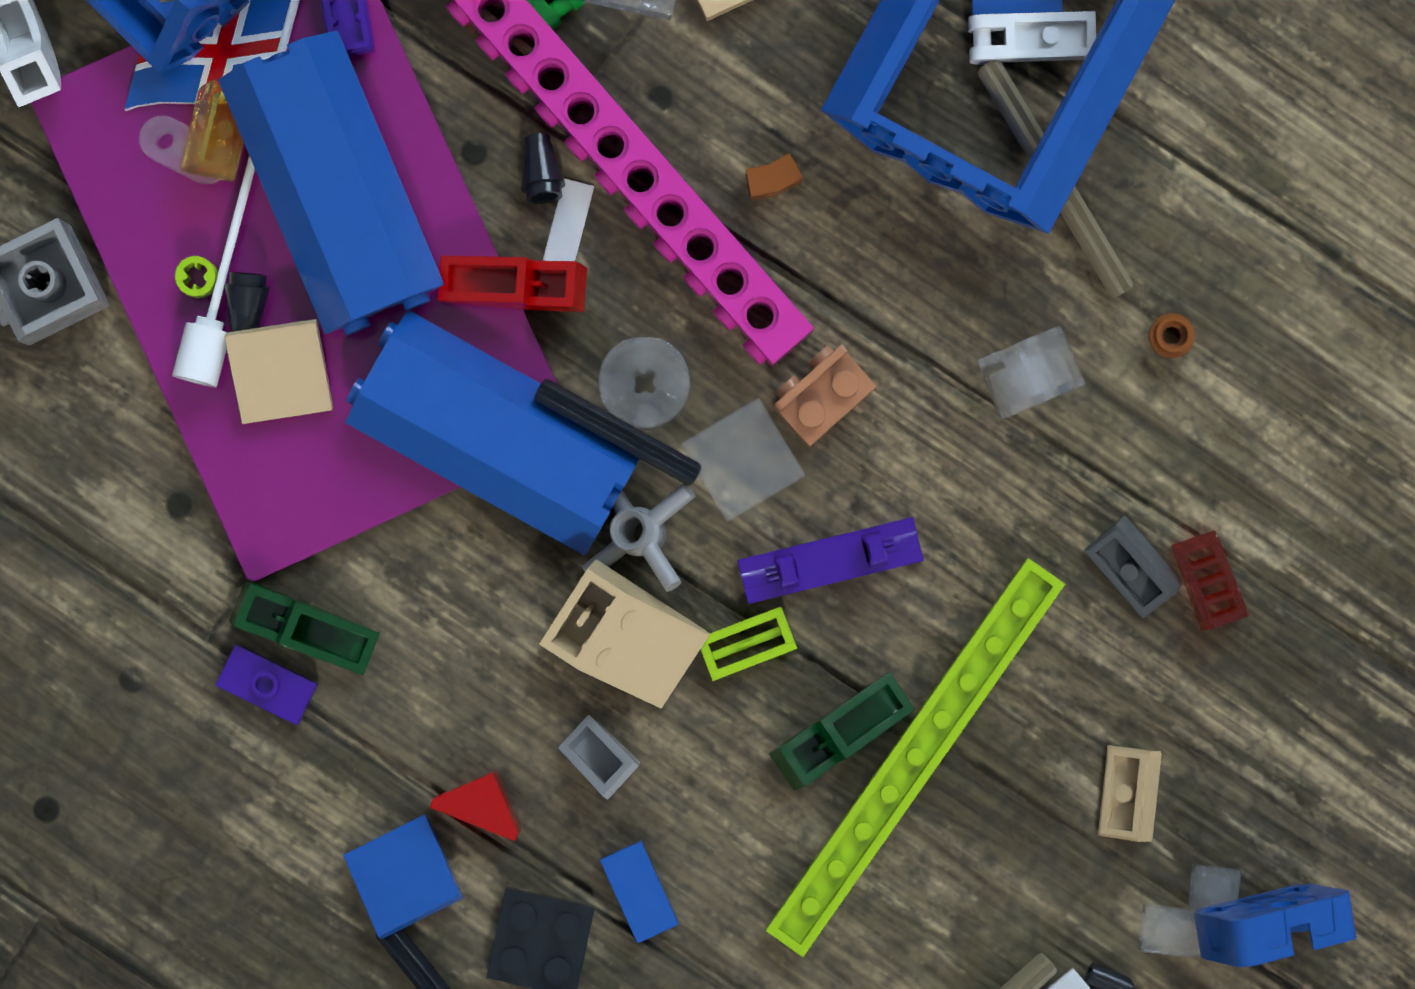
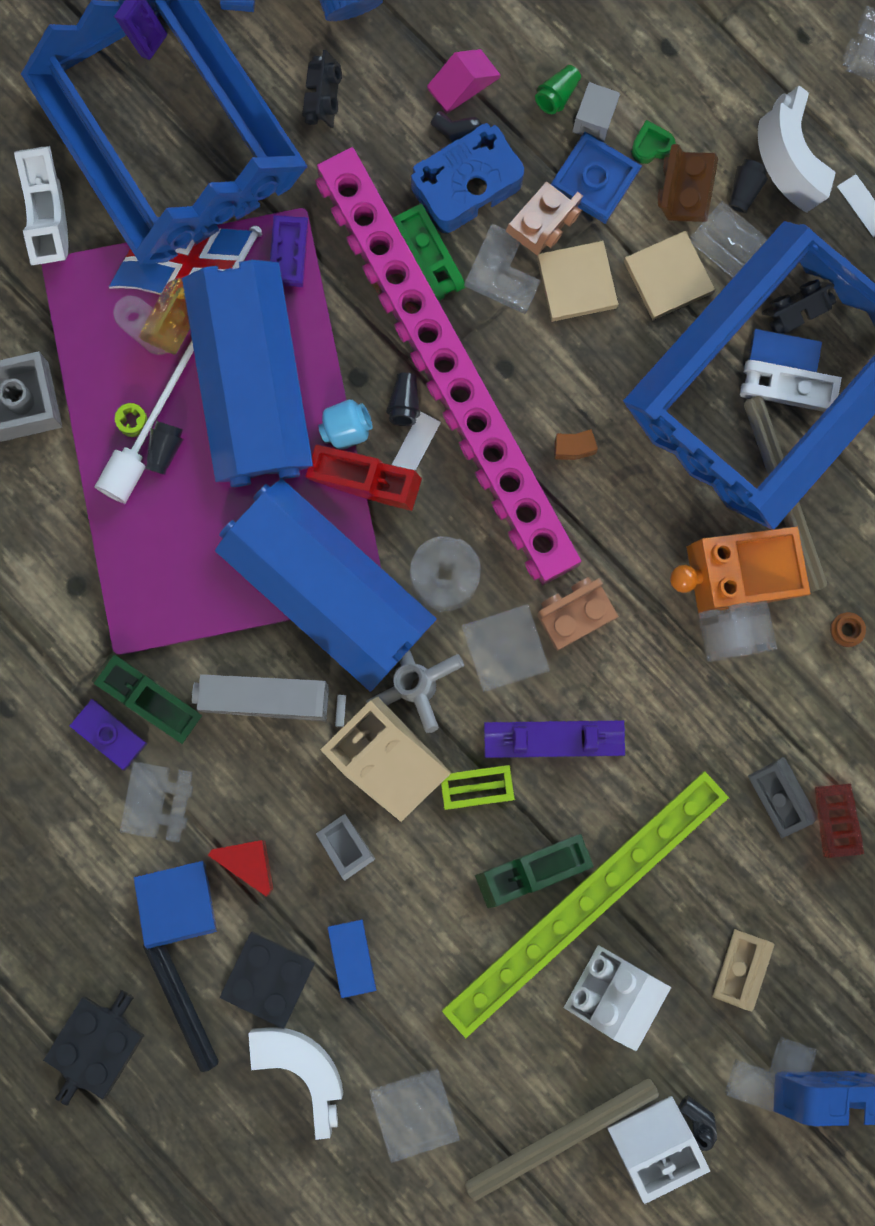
camera: 15 degrees right, 5 degrees down
tan tile [224,319,334,424] -> none
black axle [534,379,702,485] -> none
none -> clear plate [120,762,193,842]
none -> light grey slope [192,674,329,722]
none -> medium azure head [318,400,373,450]
none -> white piece [335,695,346,727]
none -> white slope [564,945,671,1051]
none -> orange slope [670,526,811,614]

